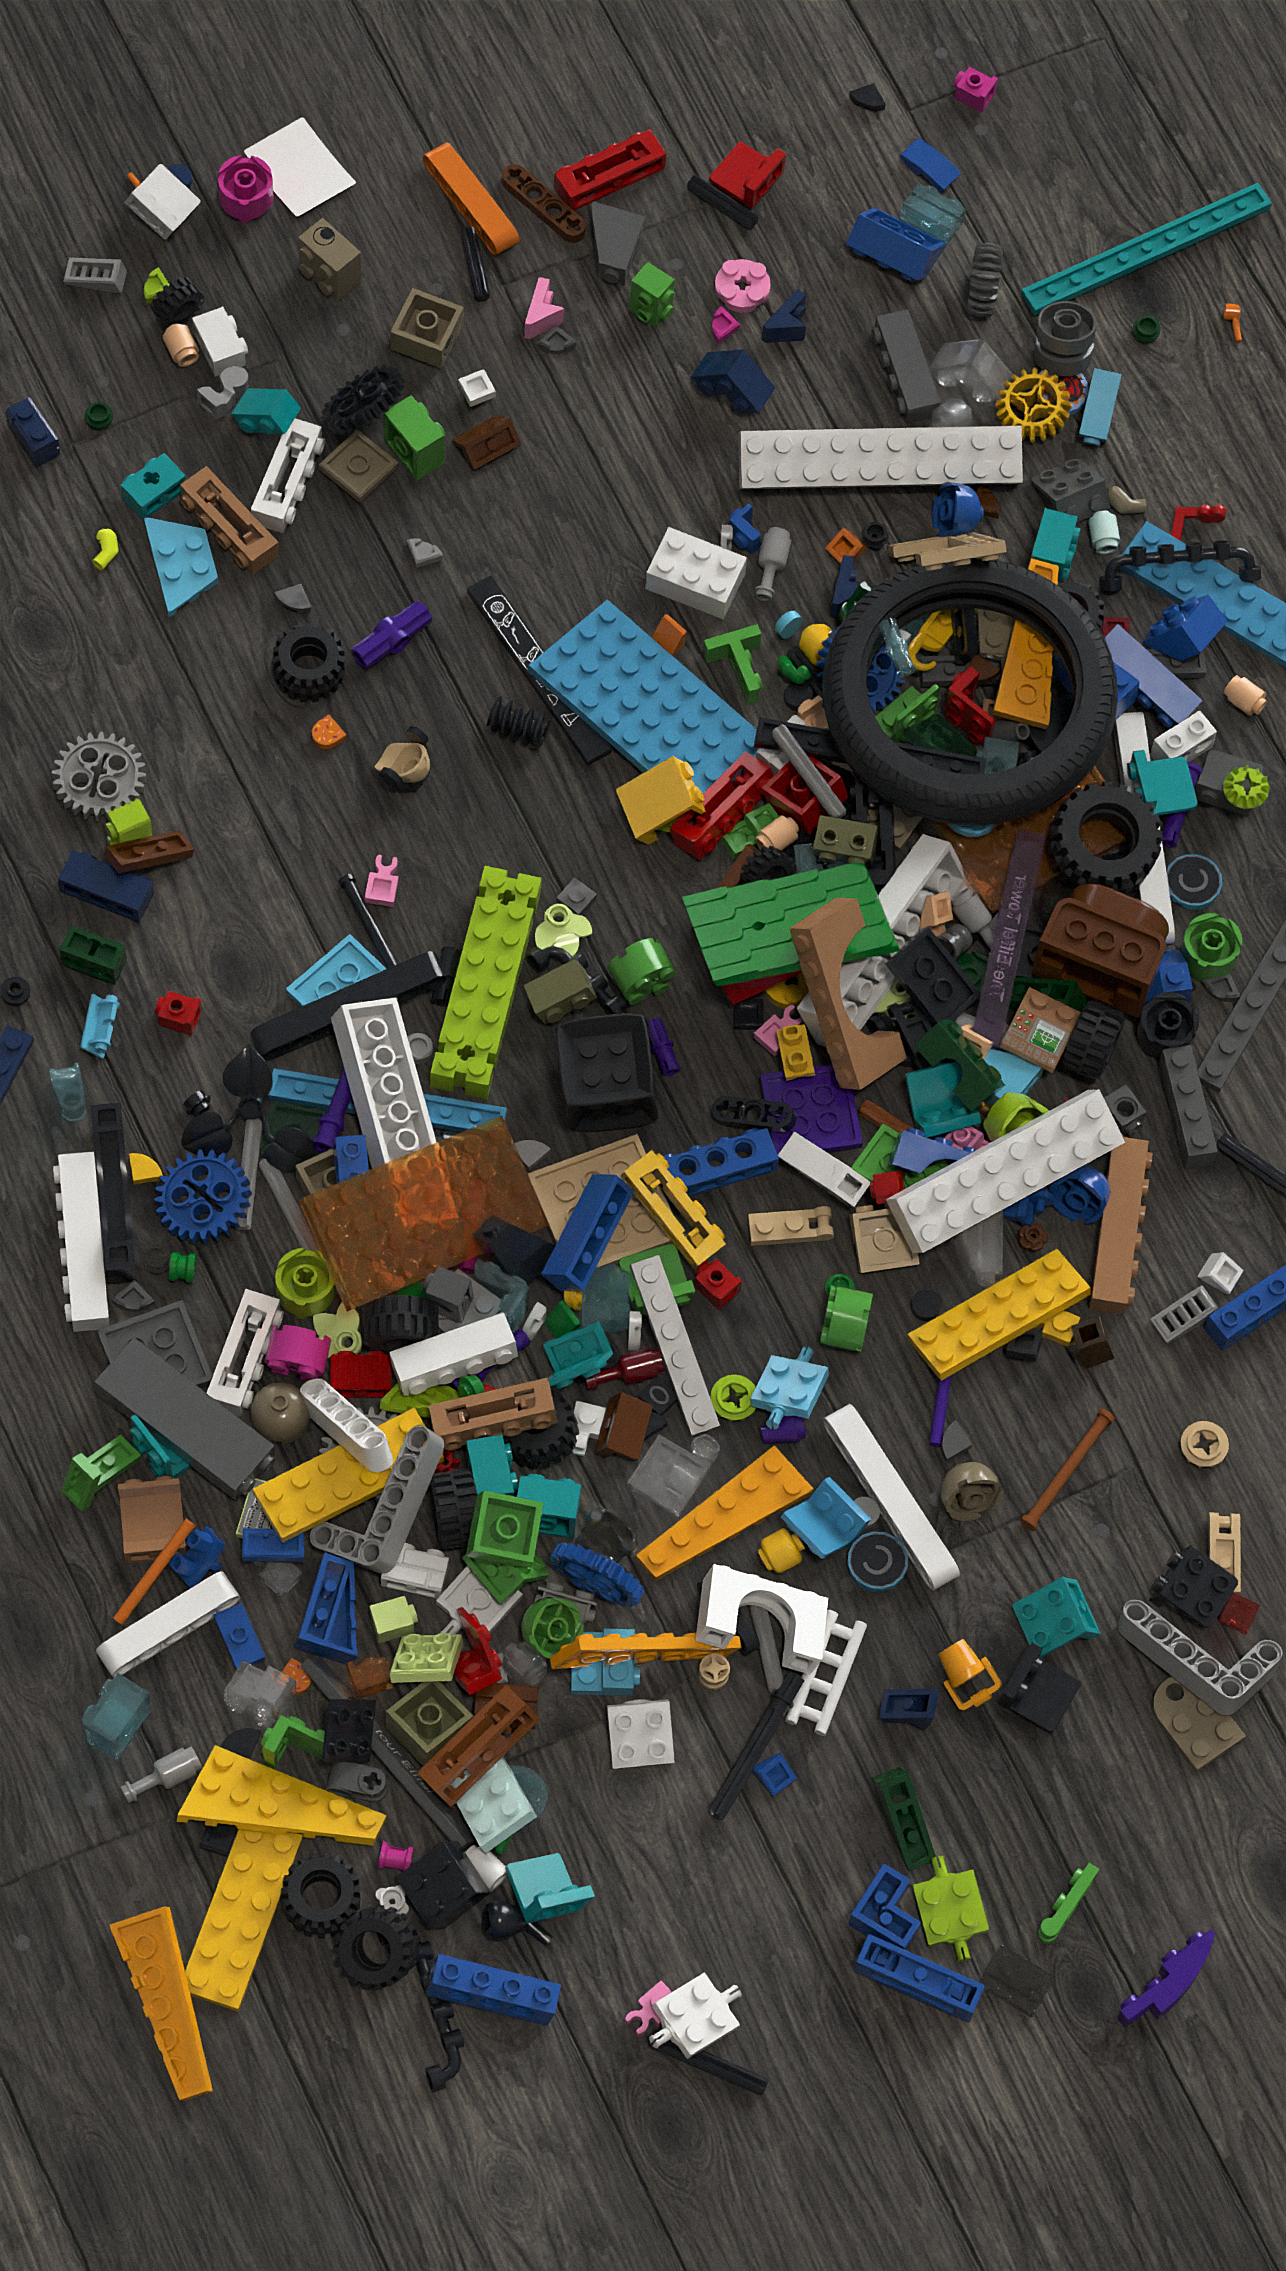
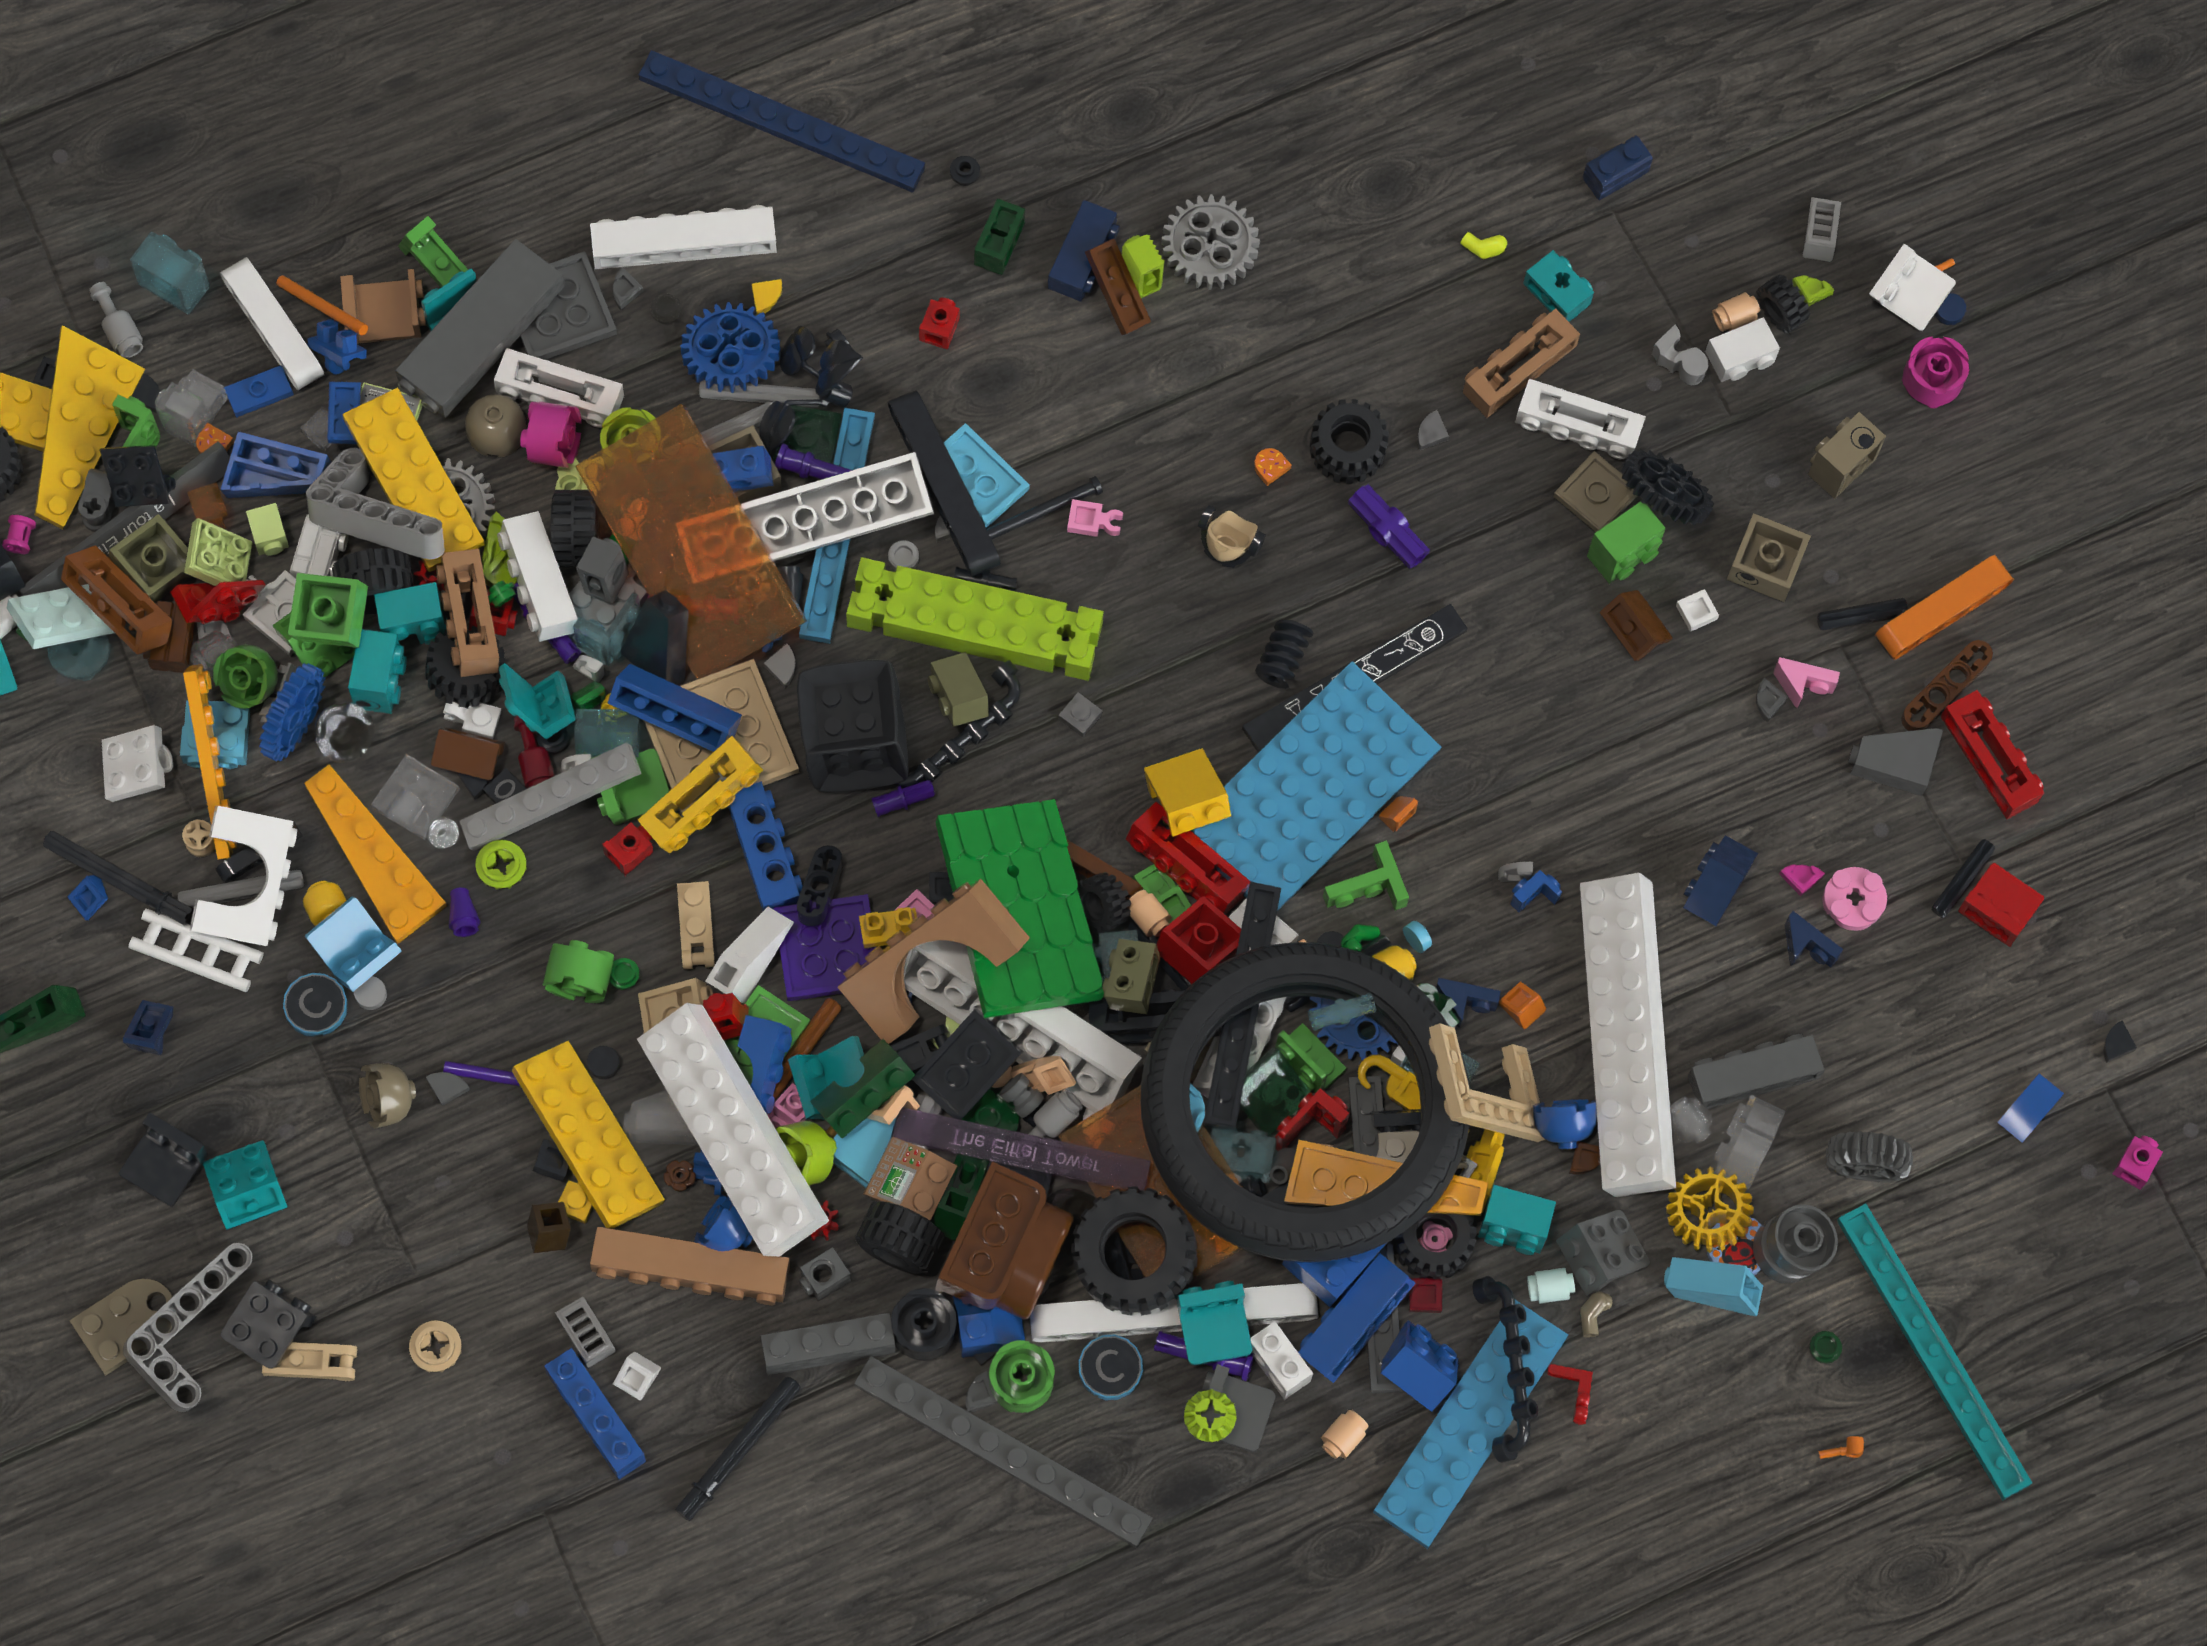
camera: 90 degrees right, 5 degrees up
clear light blue piece [49,1062,87,1122] -> none
medium azure hinge [80,994,120,1059] -> none
dark green plate [85,402,113,429] -> none
black arch [91,1102,137,1284] -> none
medium azure wing [144,518,218,617] -> none
green wheel [169,1251,197,1283] -> none
teal brick [231,388,301,434] -> none
white sticker [244,117,356,217] -> none
white beam [300,1378,393,1472] -> none
red brick [330,1351,391,1398] -> none
light grey tile [407,538,443,568] -> none
yellowish green plate [535,904,592,957] -> none
bright green brick [608,938,677,1005] -> none
bright green brick [629,262,675,328] -> none
white brick [645,527,747,620] -> none
medium azure plate [751,1346,829,1429] -> none
light grey piece [755,527,791,602] -> none
light grey axle [772,724,846,819] -> none
white beam [823,1404,960,1591] -> none
blue slope [846,207,947,282] -> none
black plate [861,522,889,549] -> none
black plate [867,1012,893,1034] -> none
clear light blue brick [900,183,966,244] -> none
light orange piece [938,1639,1002,1710] -> none
reddish brown tile [962,655,1000,682] -> none
dark orange bar [1020,1408,1115,1531] -> none
clear red plate [1219,1592,1260,1635] -> none

